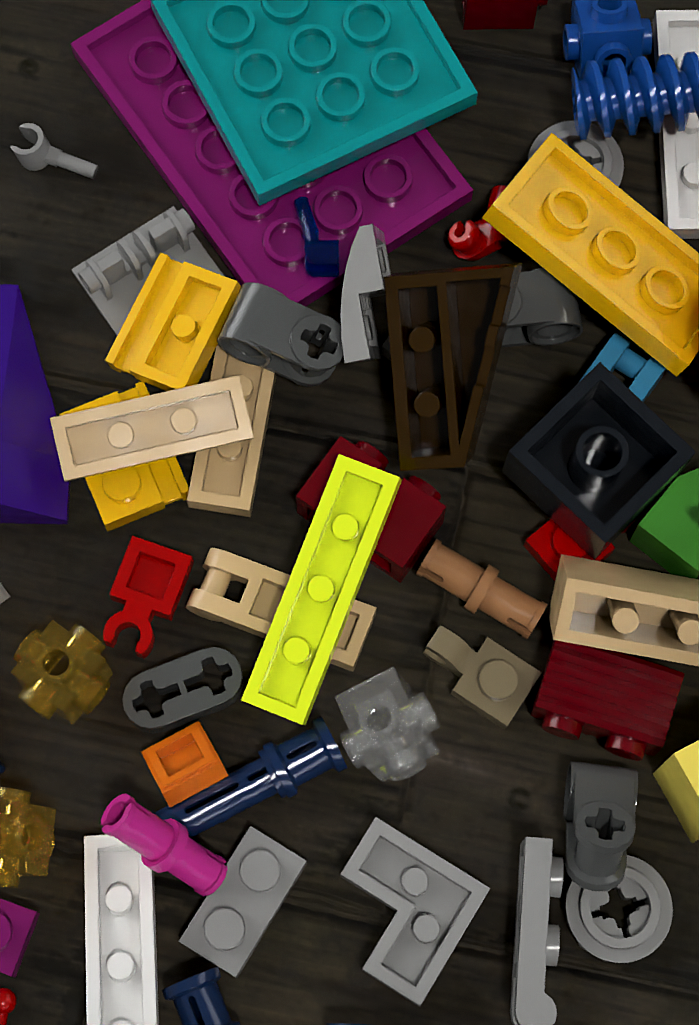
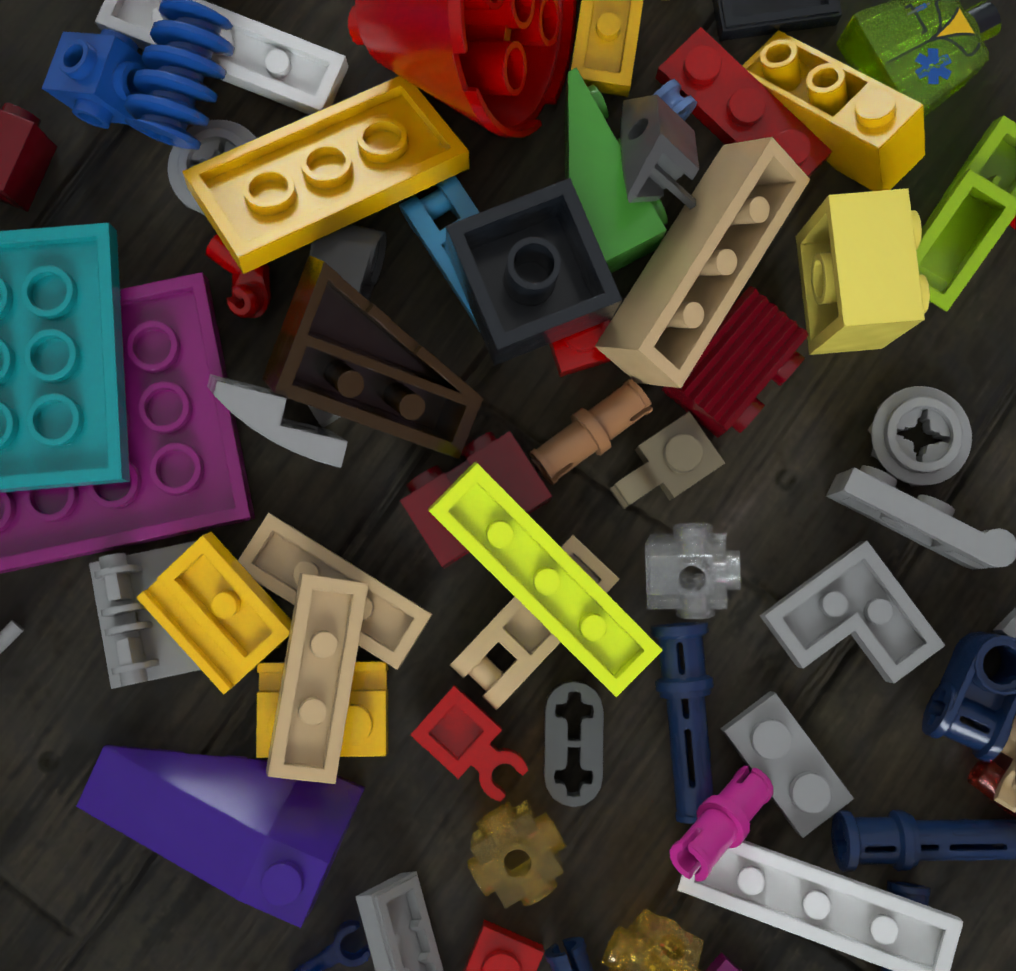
camera: 70 degrees left, 10 degrees up
orange tile [141,721,229,808] -> none
dark grey piece [217,282,344,387] -> none
clear blue hand [294,197,339,277] -> none
dark grey piece [563,761,638,891] -> none

